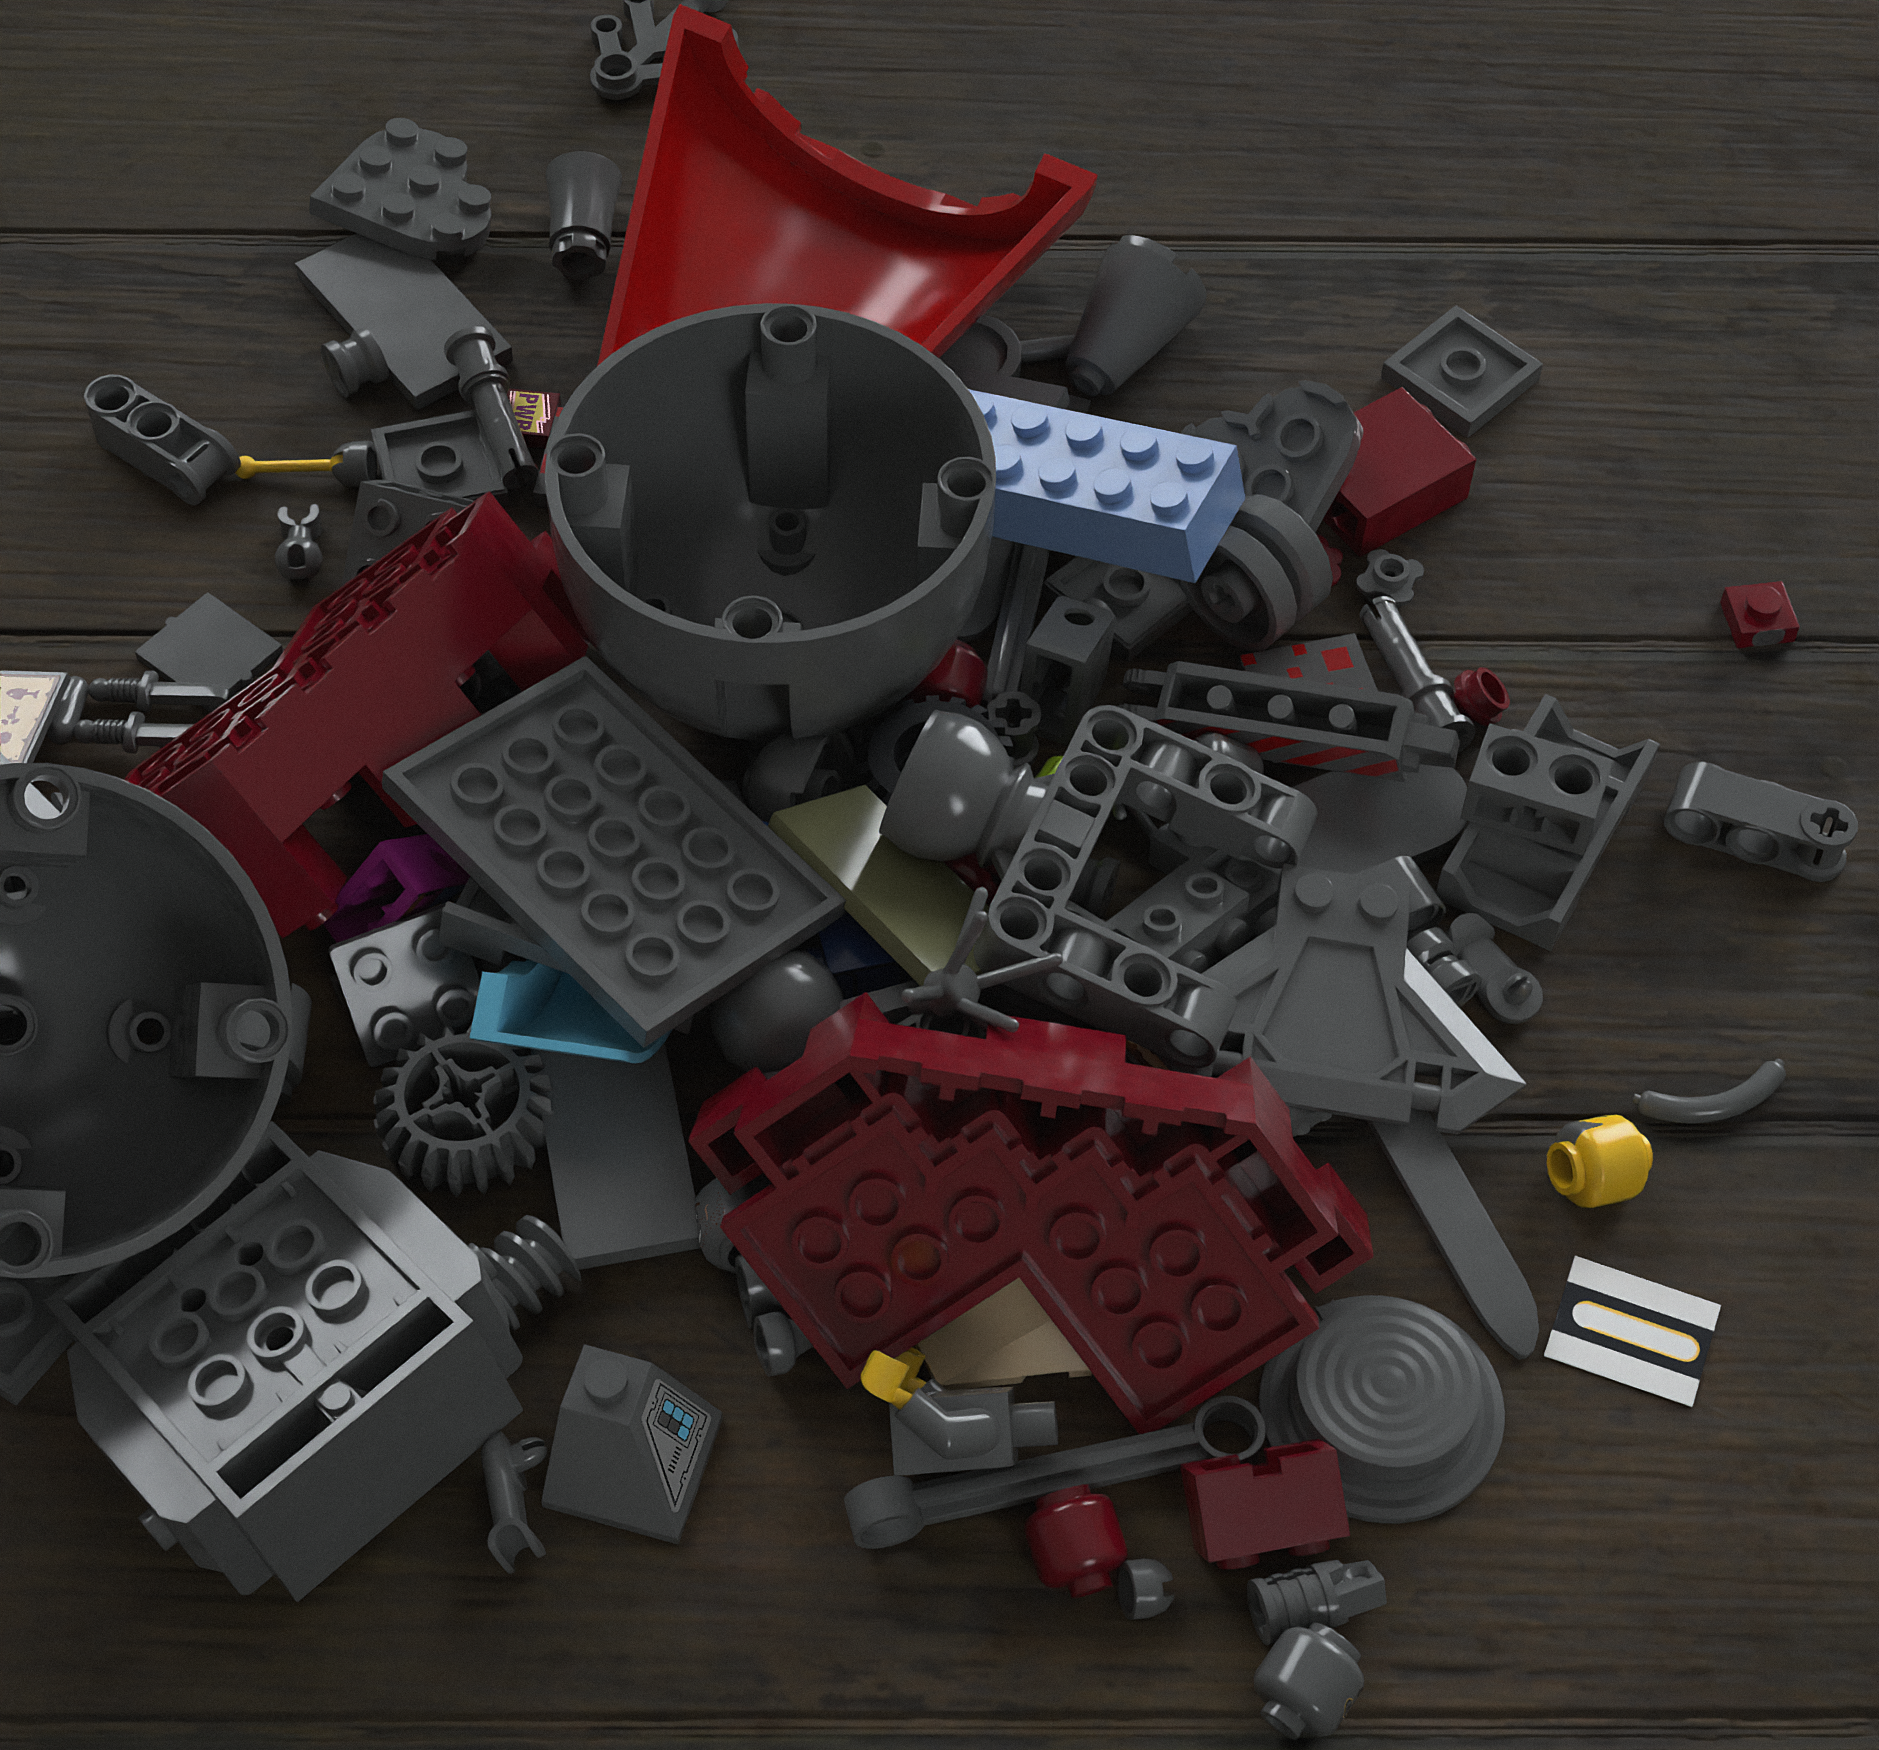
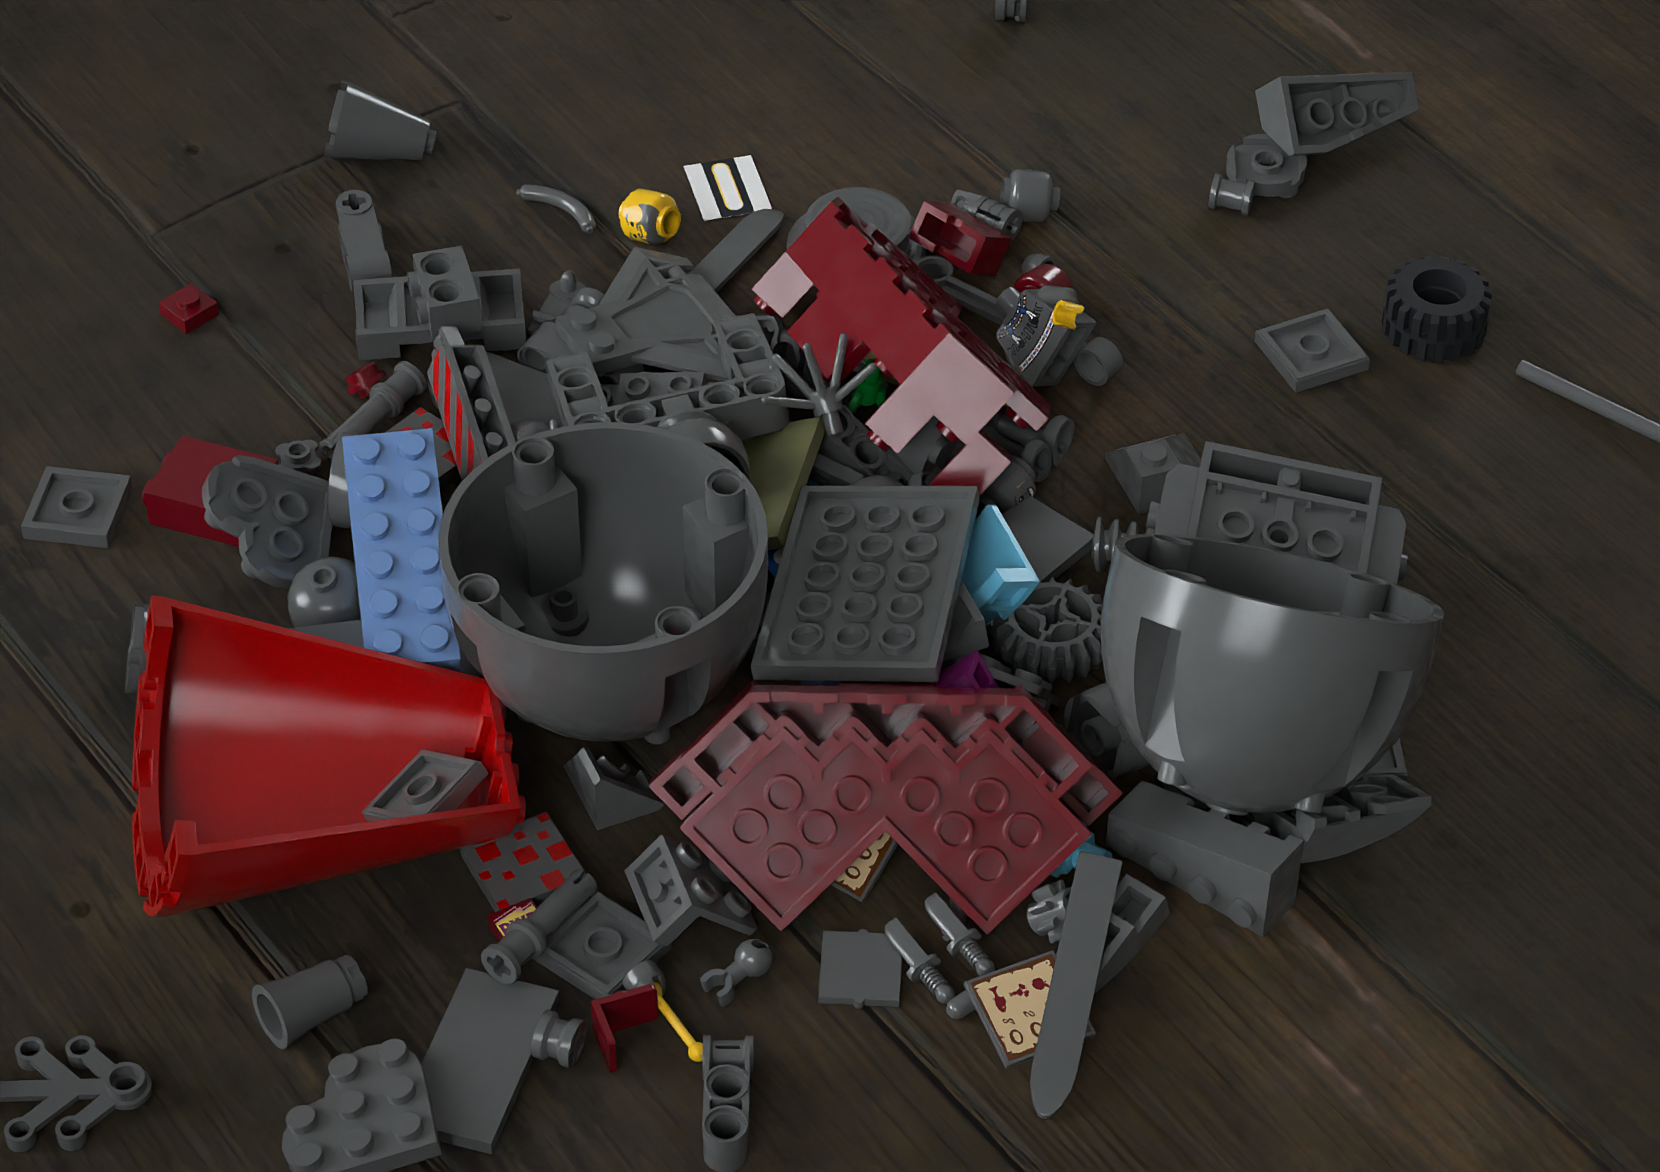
camera: 125 degrees left, 10 degrees down
none -> dark red bracket [591,984,658,1073]

